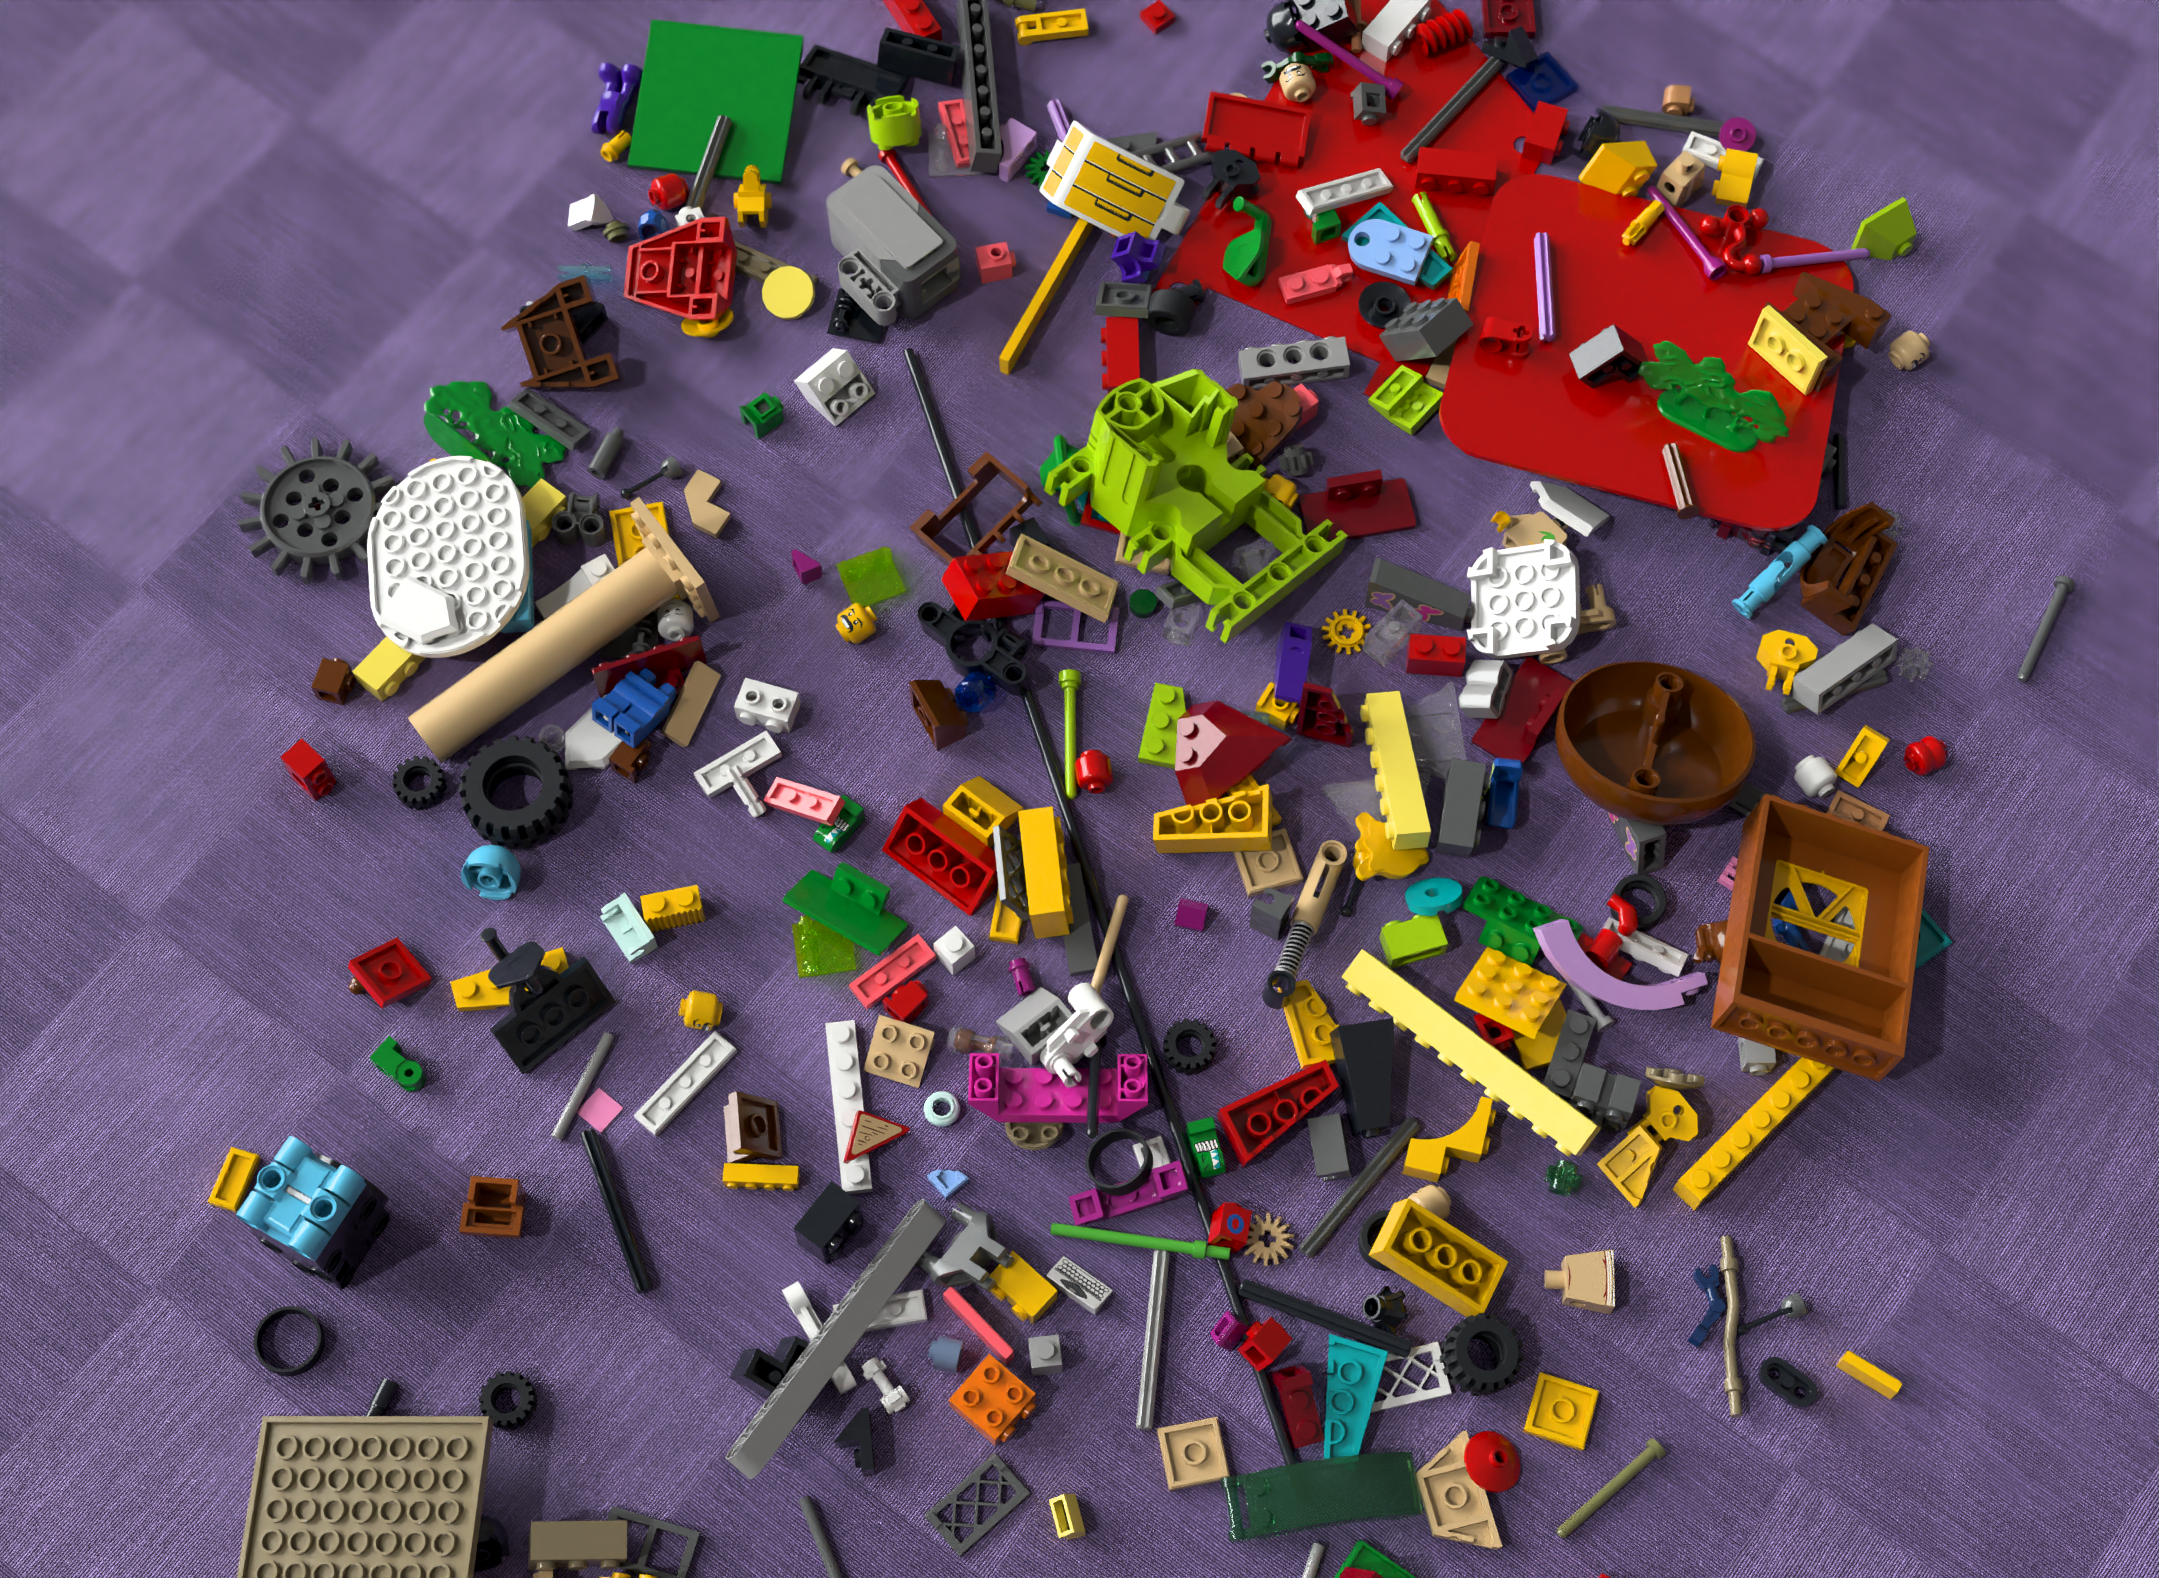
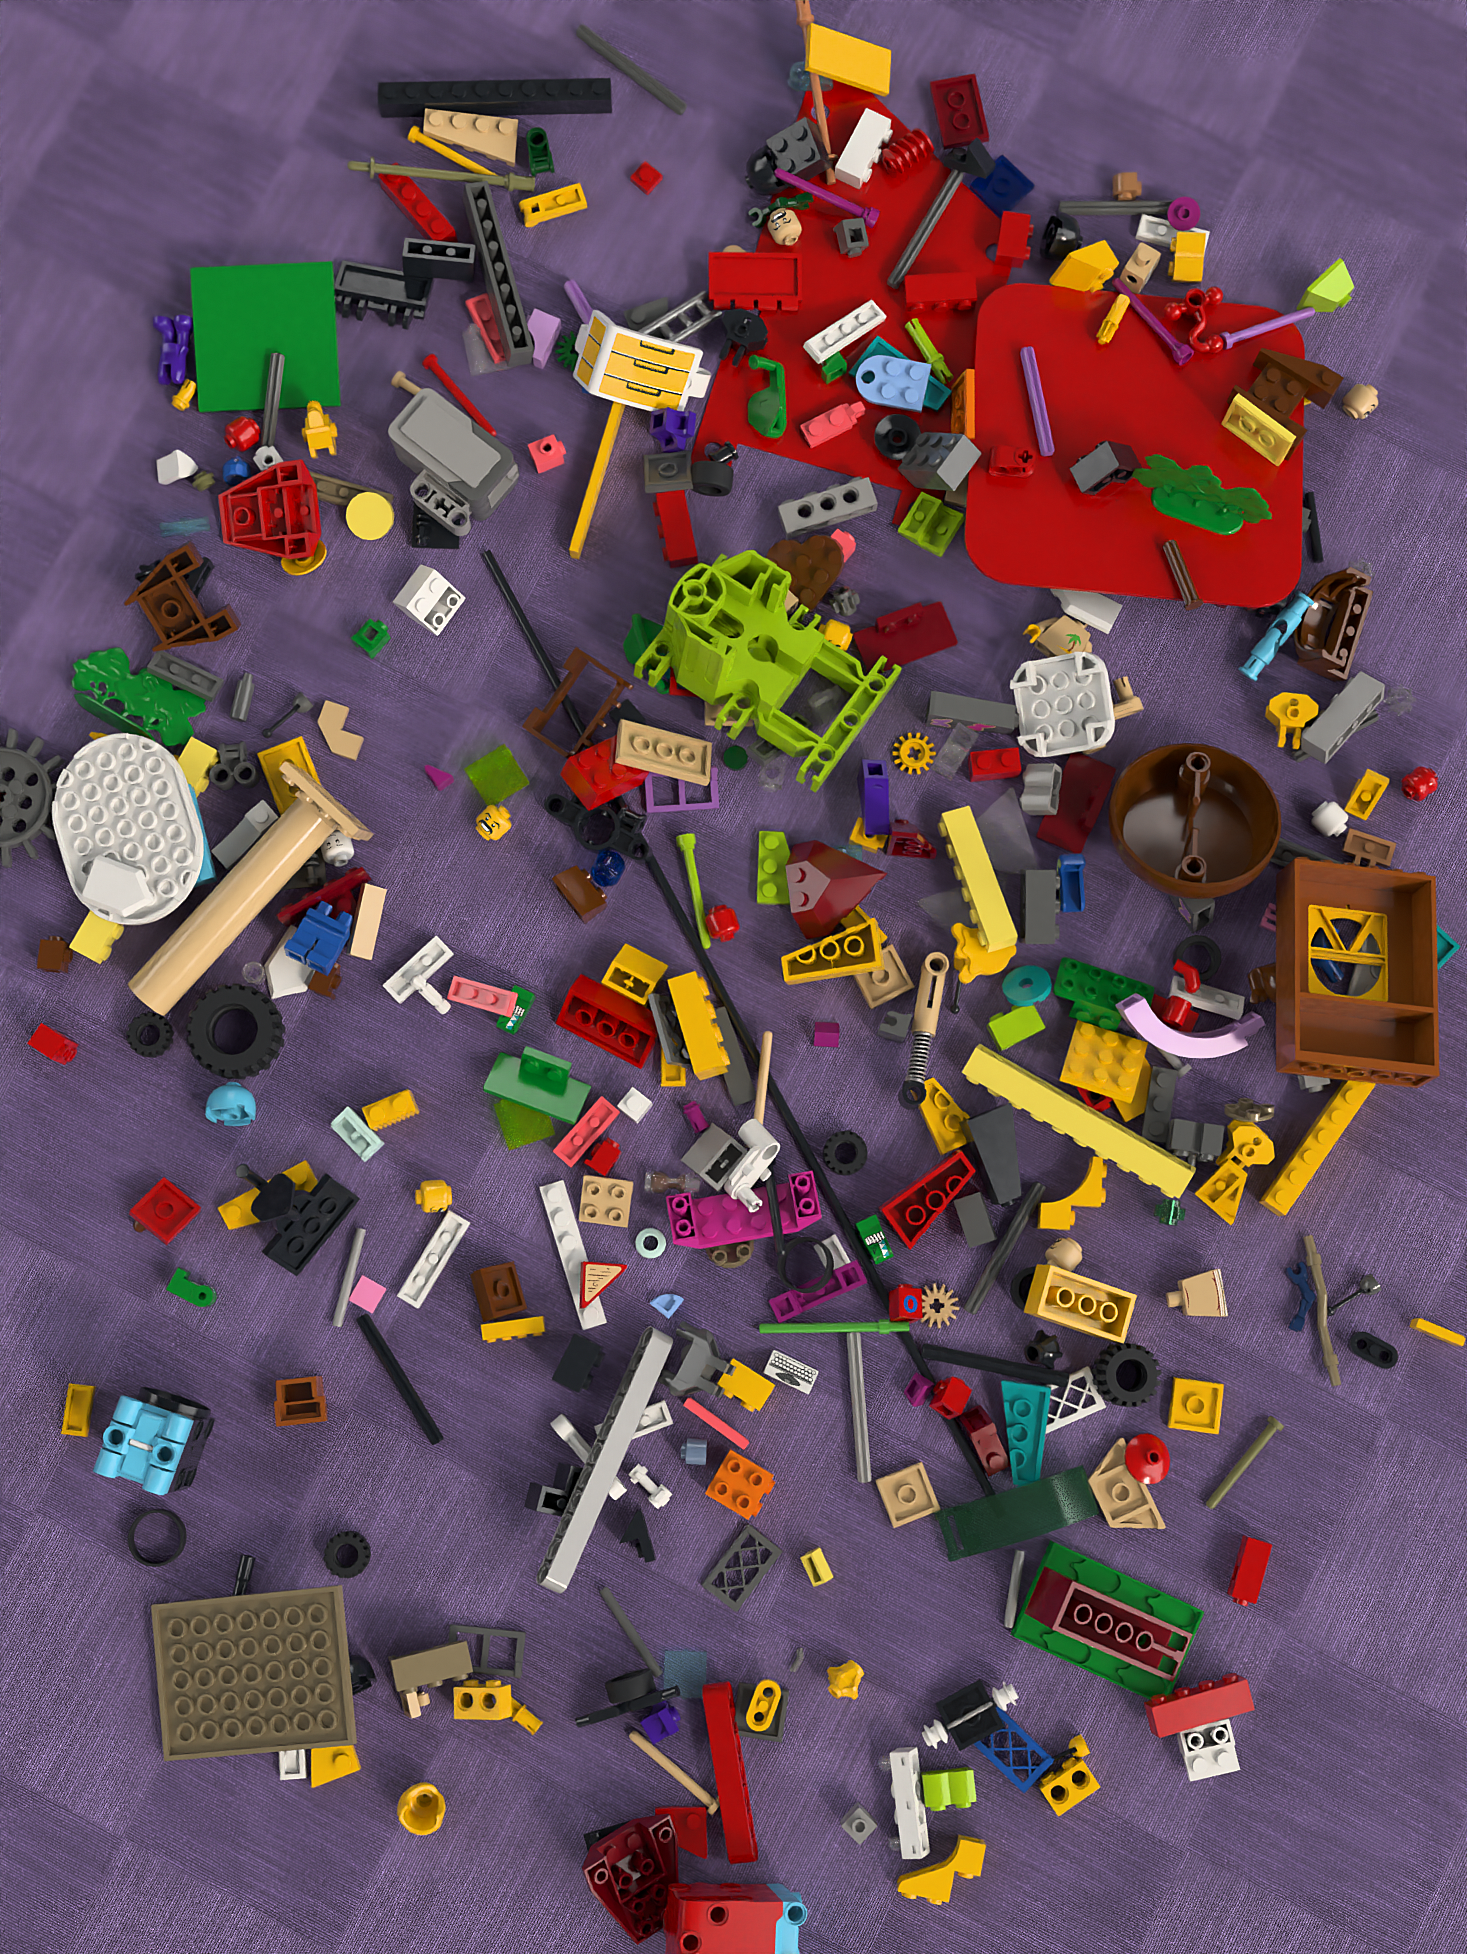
camera: 10 degrees left, 15 degrees up
white brick [734,678,801,733] -> none
lime brick [867,95,922,150] -> none
light grey brick [1028,1334,1062,1376] -> none

